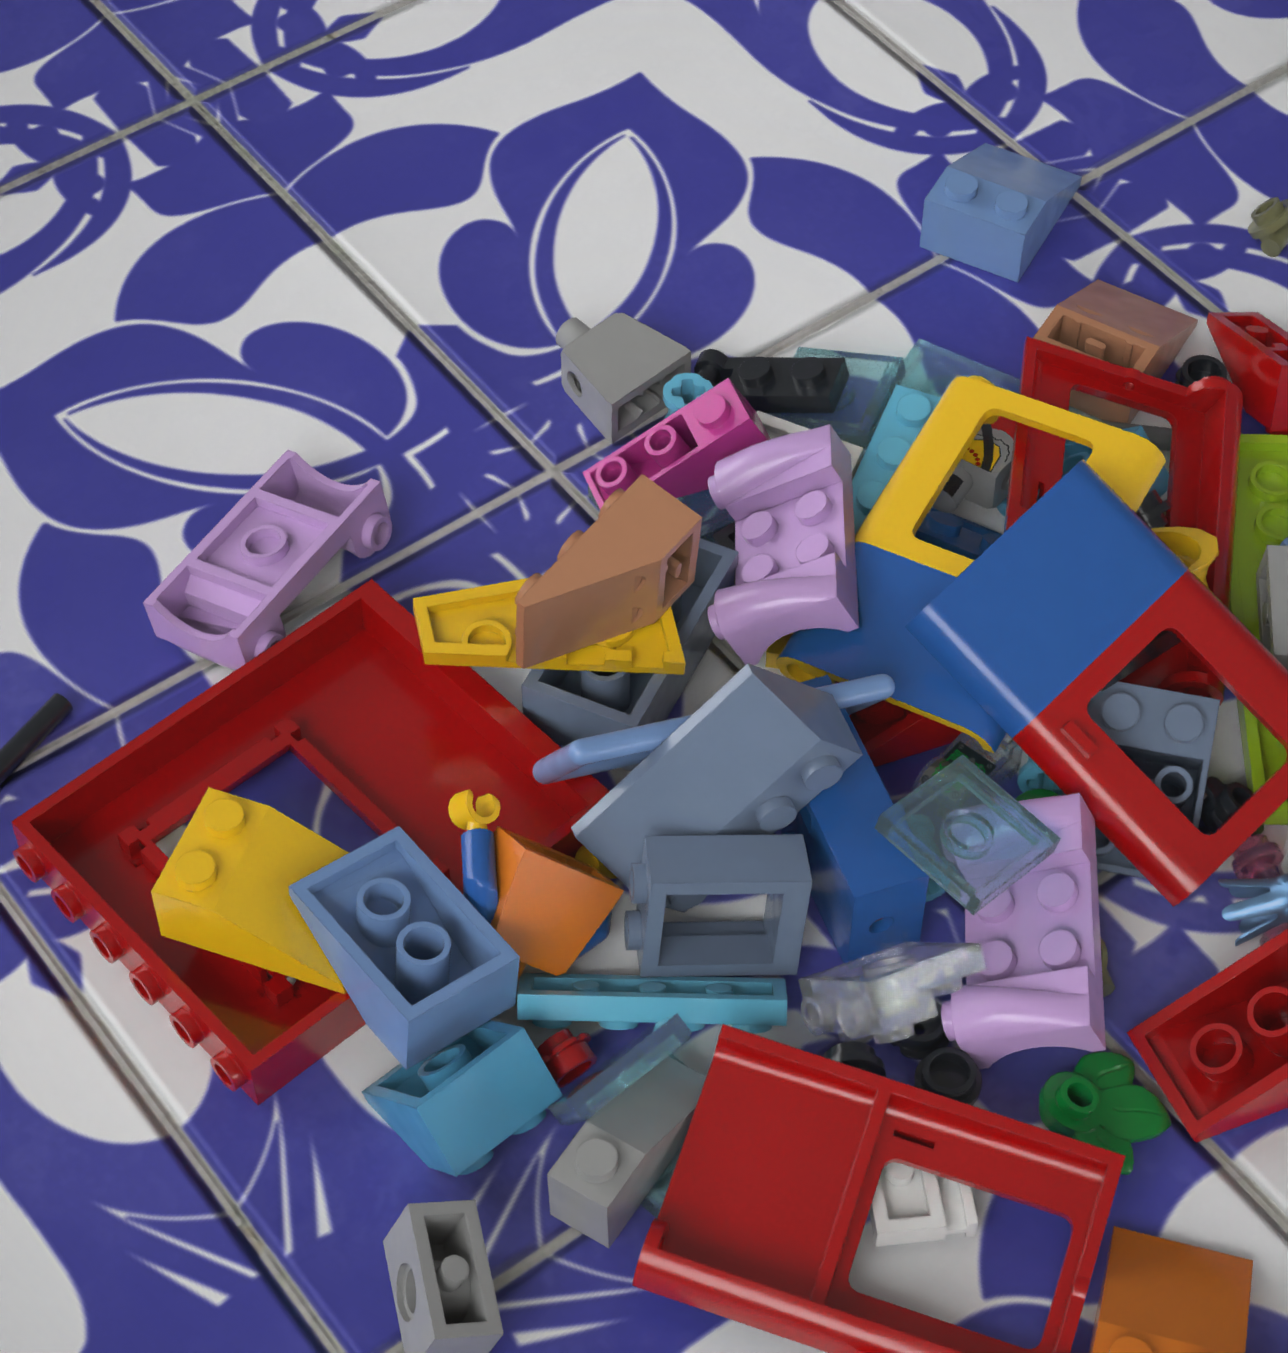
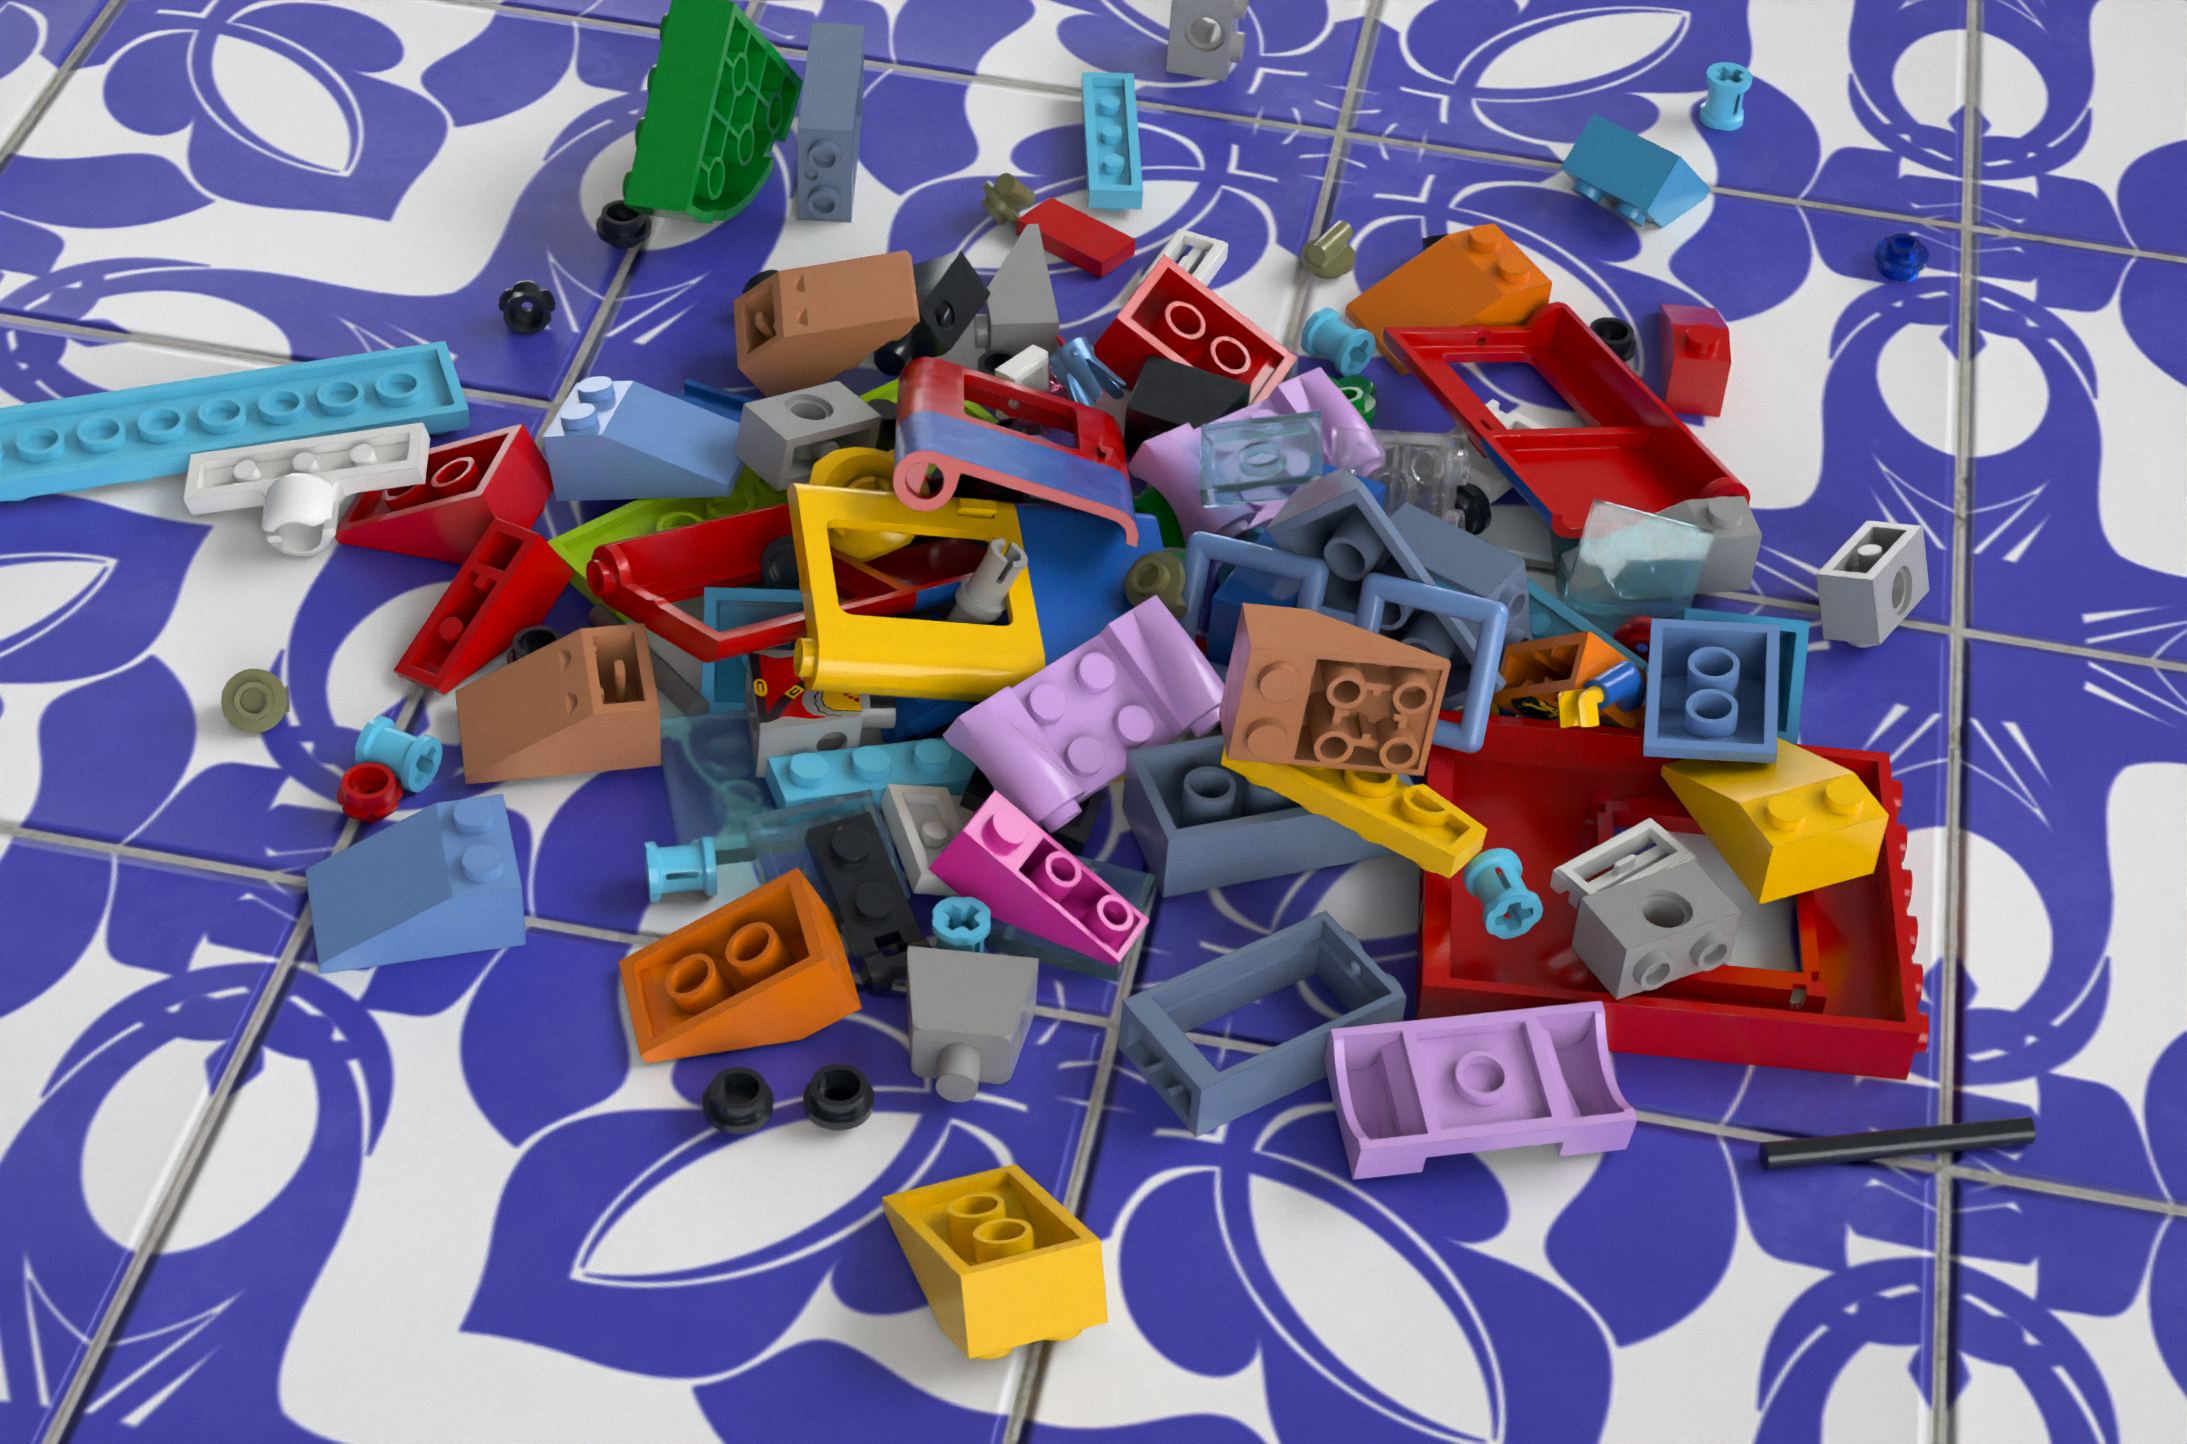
camera: 135 degrees left, 10 degrees down
none -> red plate [336,762,403,823]
none -> medium azure bush [354,715,442,793]
none -> orange slope [618,867,862,1063]
none -> medium azure bush [644,836,717,902]
none -> black plate [702,1067,774,1134]
none -> black plate [803,1064,874,1131]
none -> yellow slope [882,1164,1108,1359]
none -> light grey pin [945,538,1028,625]
none -> sand blue window [1118,910,1407,1137]
none -> black torso [1124,354,1251,458]
none -> olive plate [1124,551,1188,620]
none -> medium azure bush [1301,307,1376,377]
none -> medium azure bush [1462,848,1543,939]
none -> white tile [1550,818,1696,910]
none -> light grey brick [1571,861,1741,1000]

